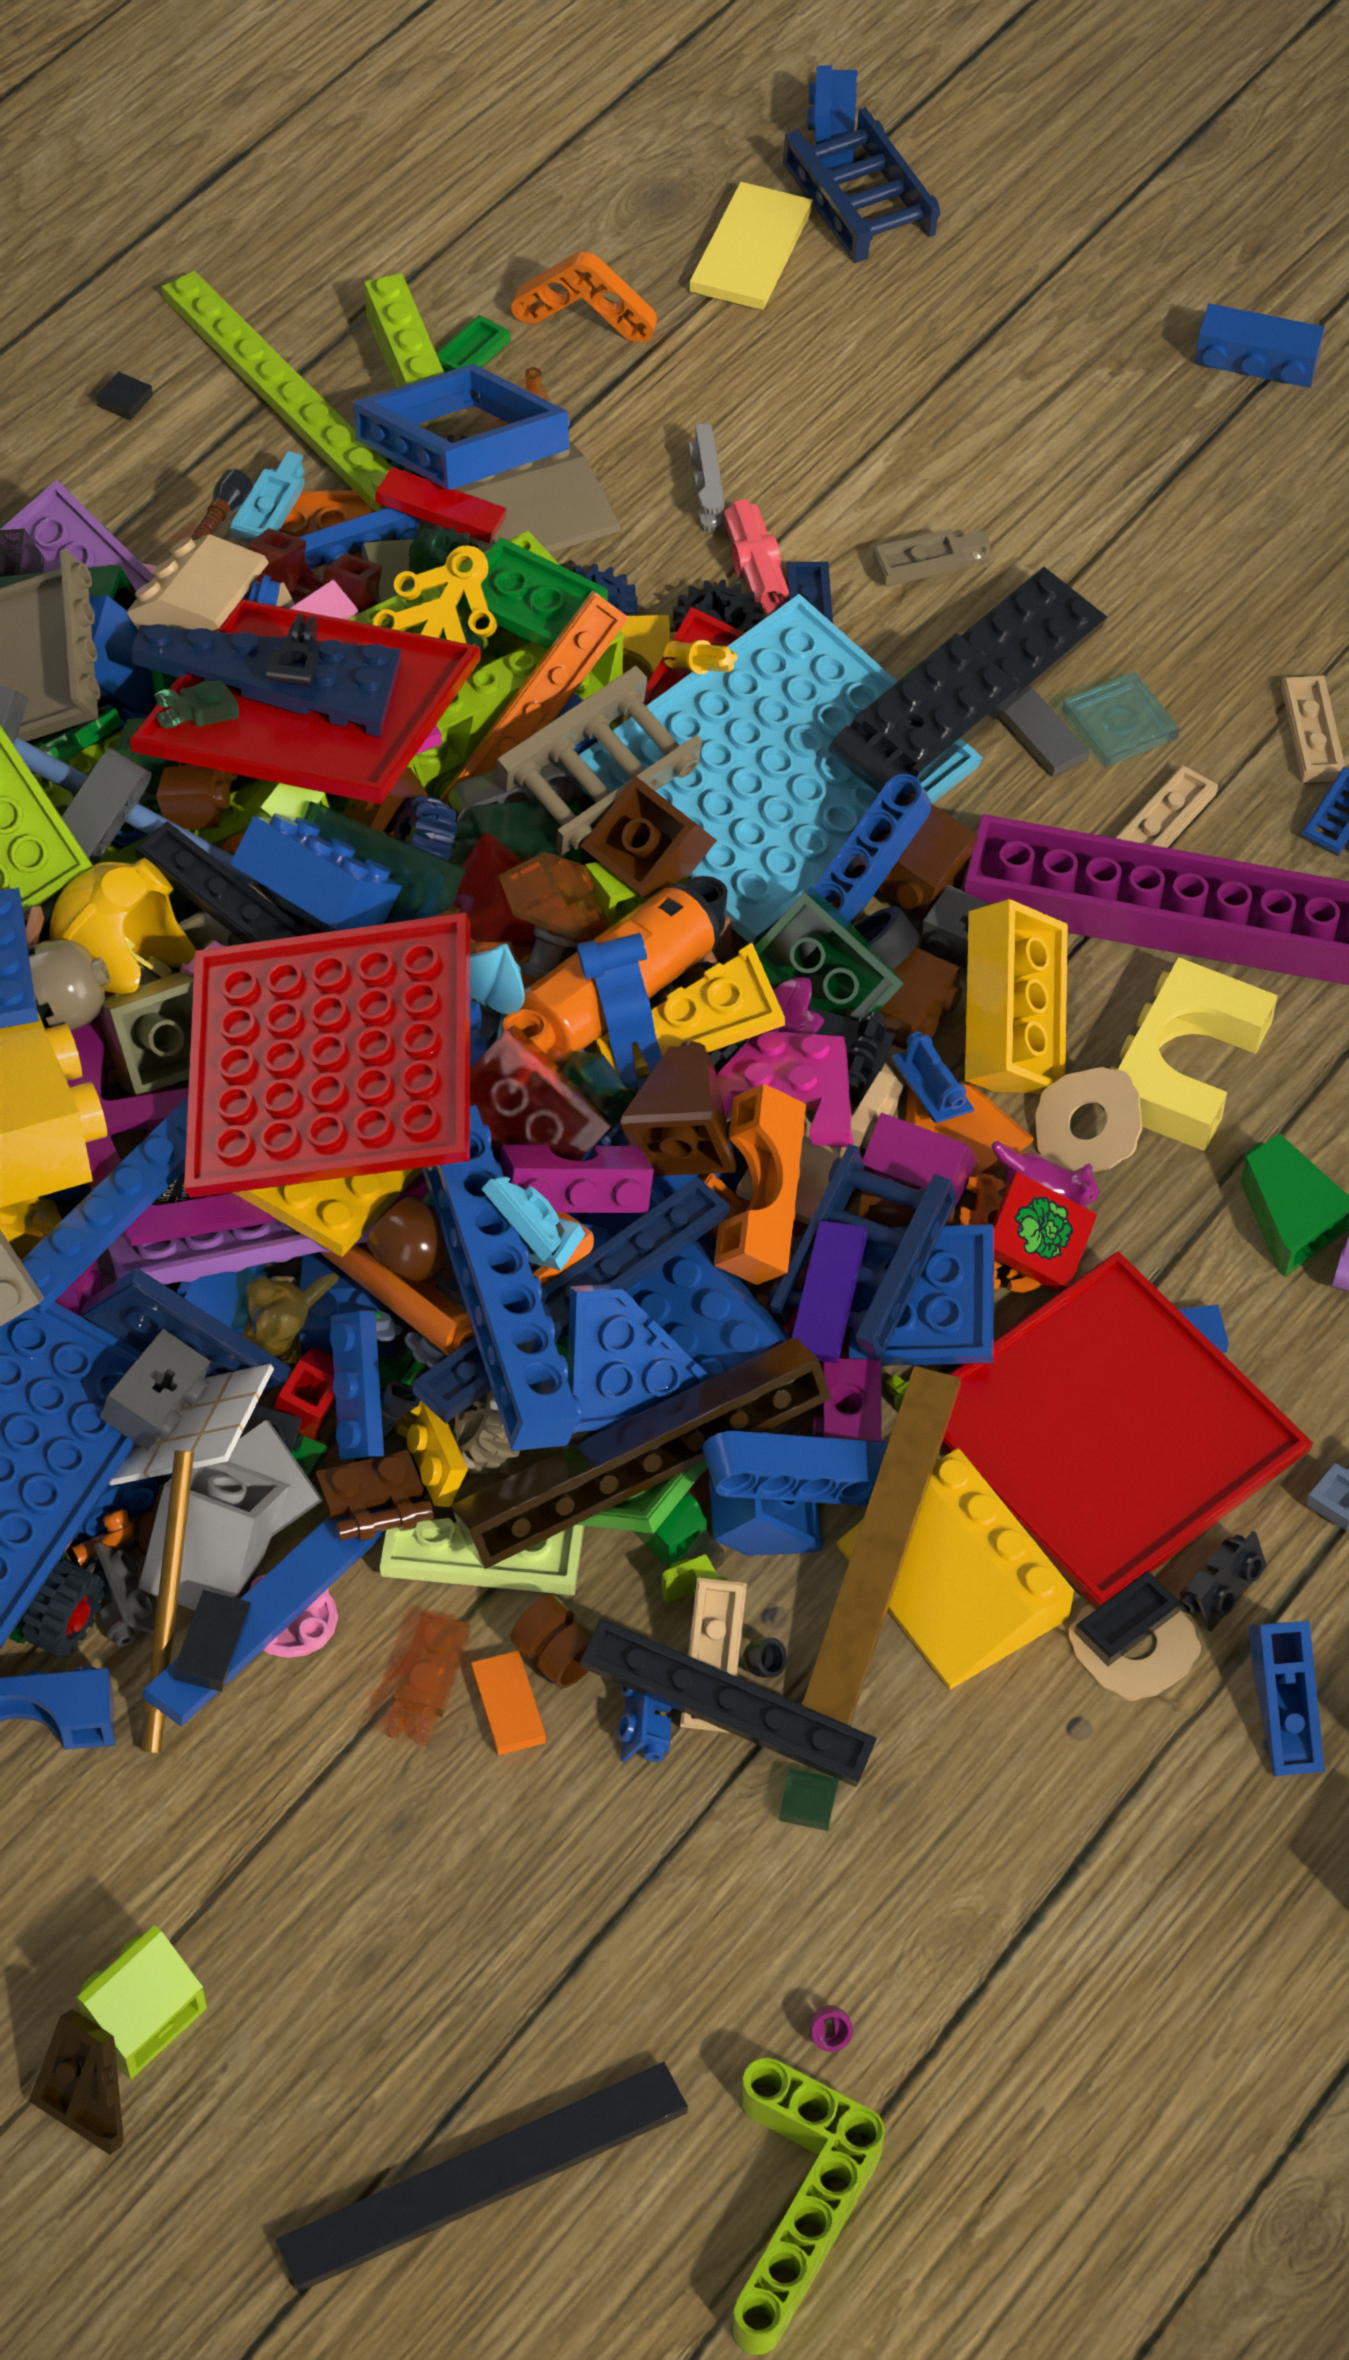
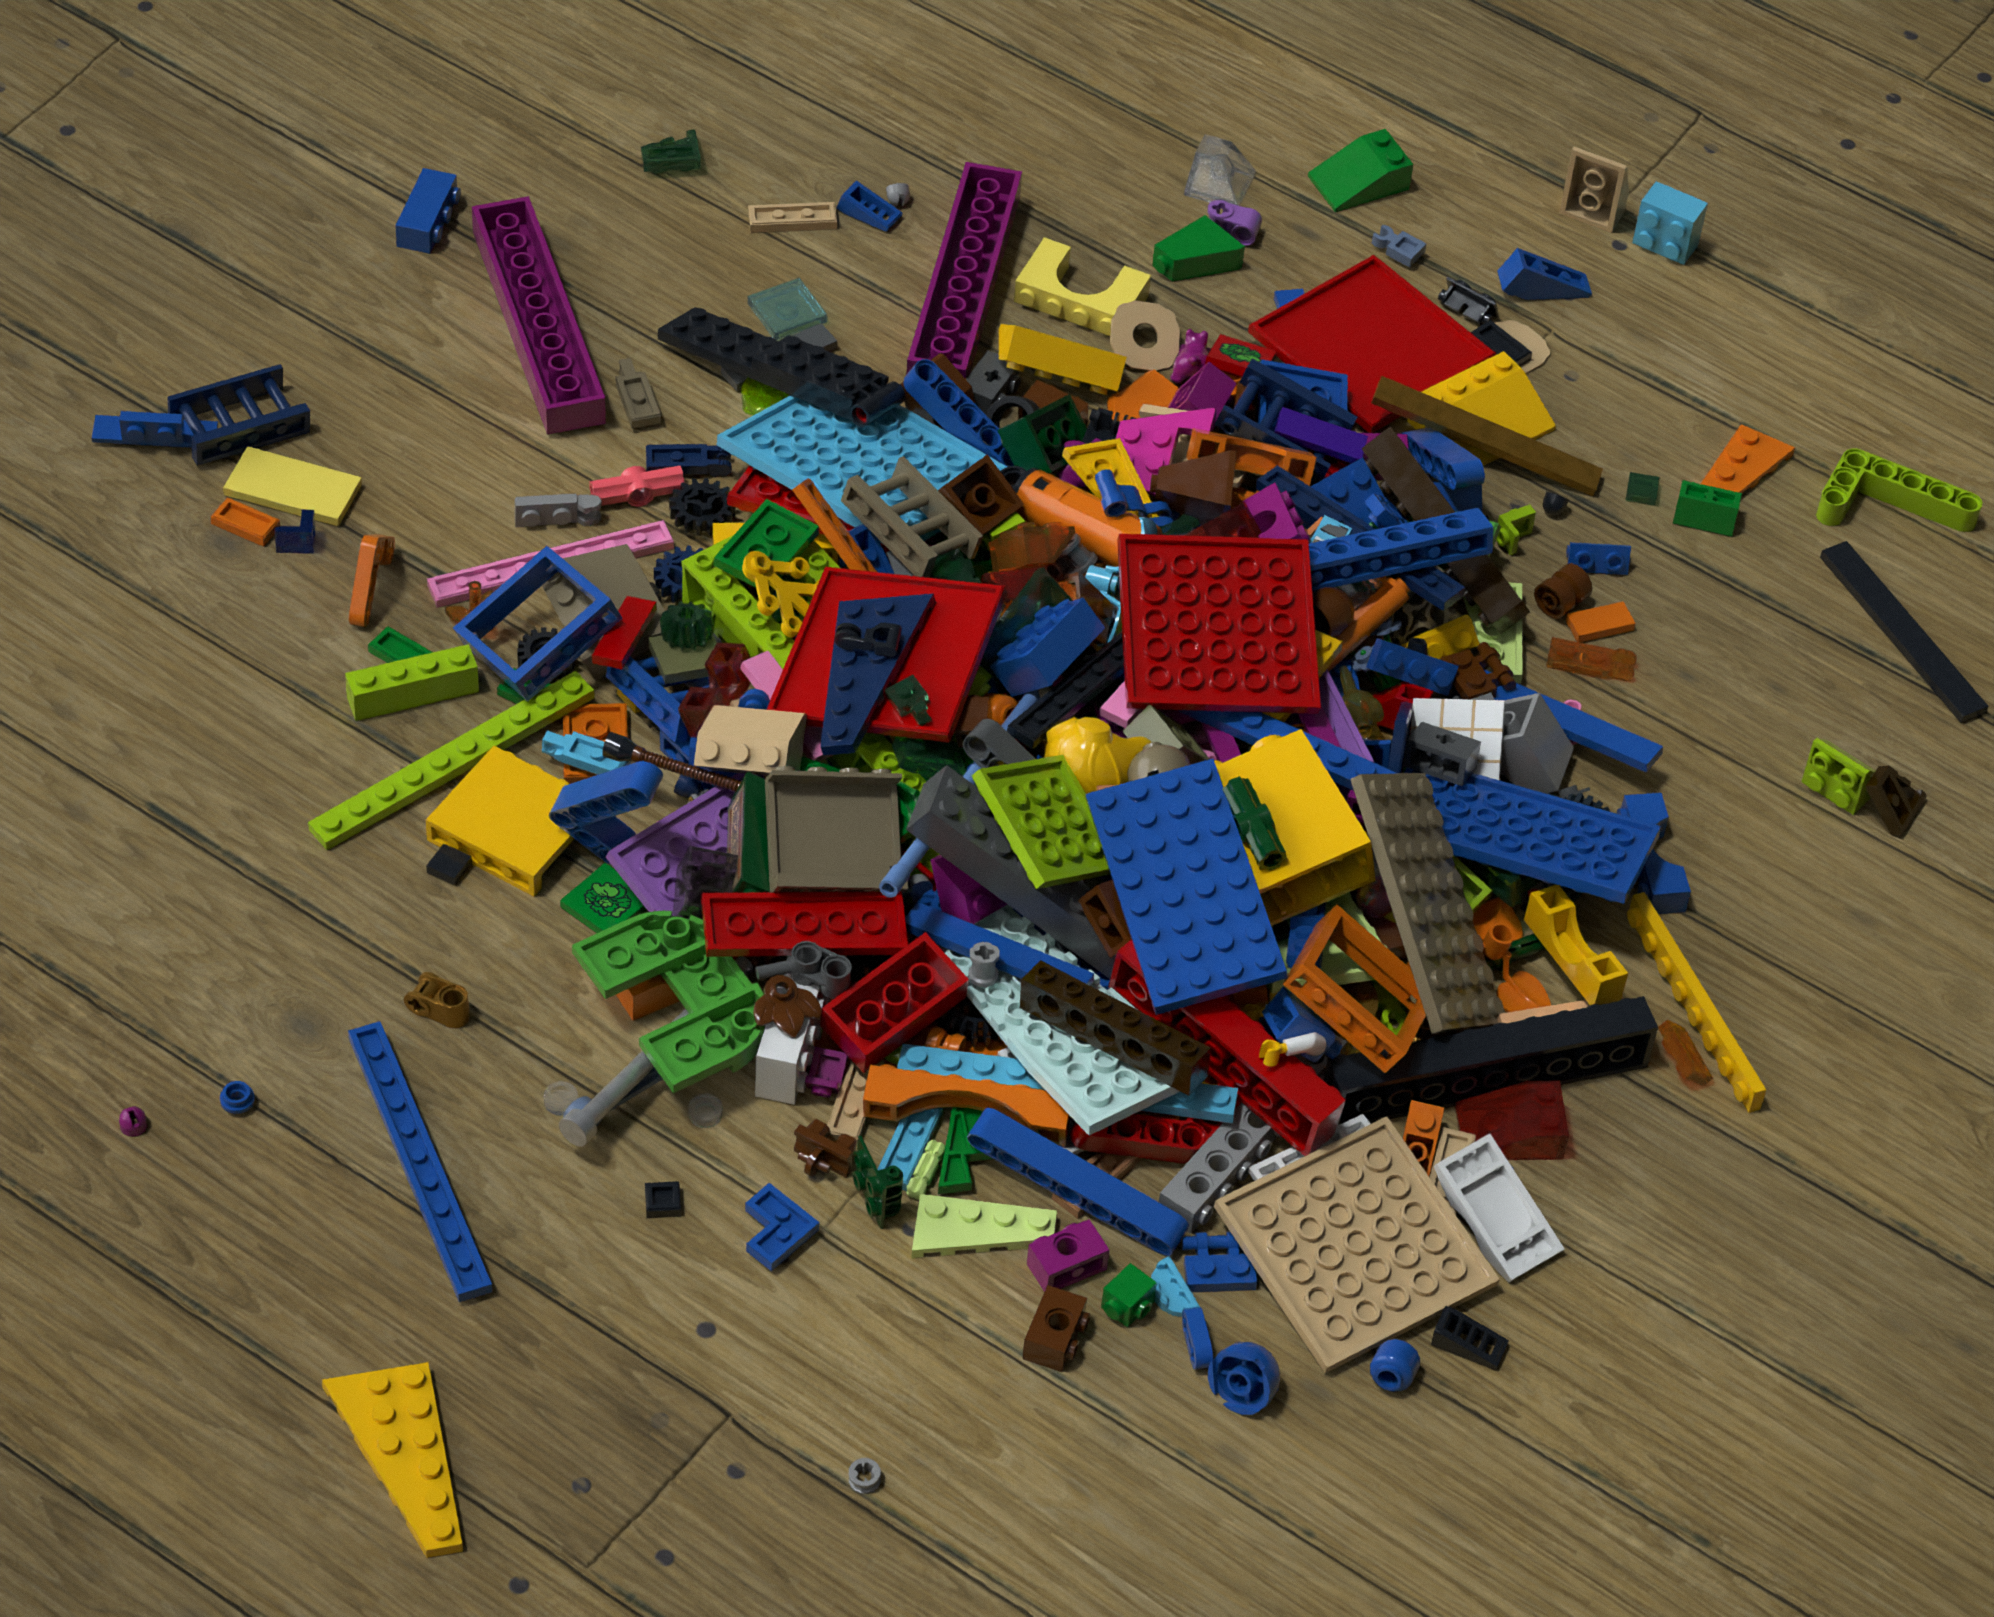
camera: 95 degrees left, 5 degrees down
pearl gold bar [140,1450,195,1753] -> none
black tile [173,1590,251,1692] -> none
medium azure tile [482,1177,561,1262] -> none
black tile [579,1618,877,1787] -> none
yellow axle [663,640,737,674] -> none
tan tile [680,1578,747,1734] -> none
magenta hinge [809,2005,853,2052] -> none
blue hinge [890,1032,974,1124] -> none
tan tile [1115,765,1218,848] -> none
none -> orange tile [211,497,281,547]
none -> clear blue panel [275,509,316,554]
none -> yellow panel [426,746,574,897]
none -> bright pink tile [427,520,674,608]
none -> magenta brick [472,196,606,435]
none -> blue beam [549,761,663,865]
none -> green hinge [1673,480,1742,537]
none -> orange wing [1701,424,1795,493]

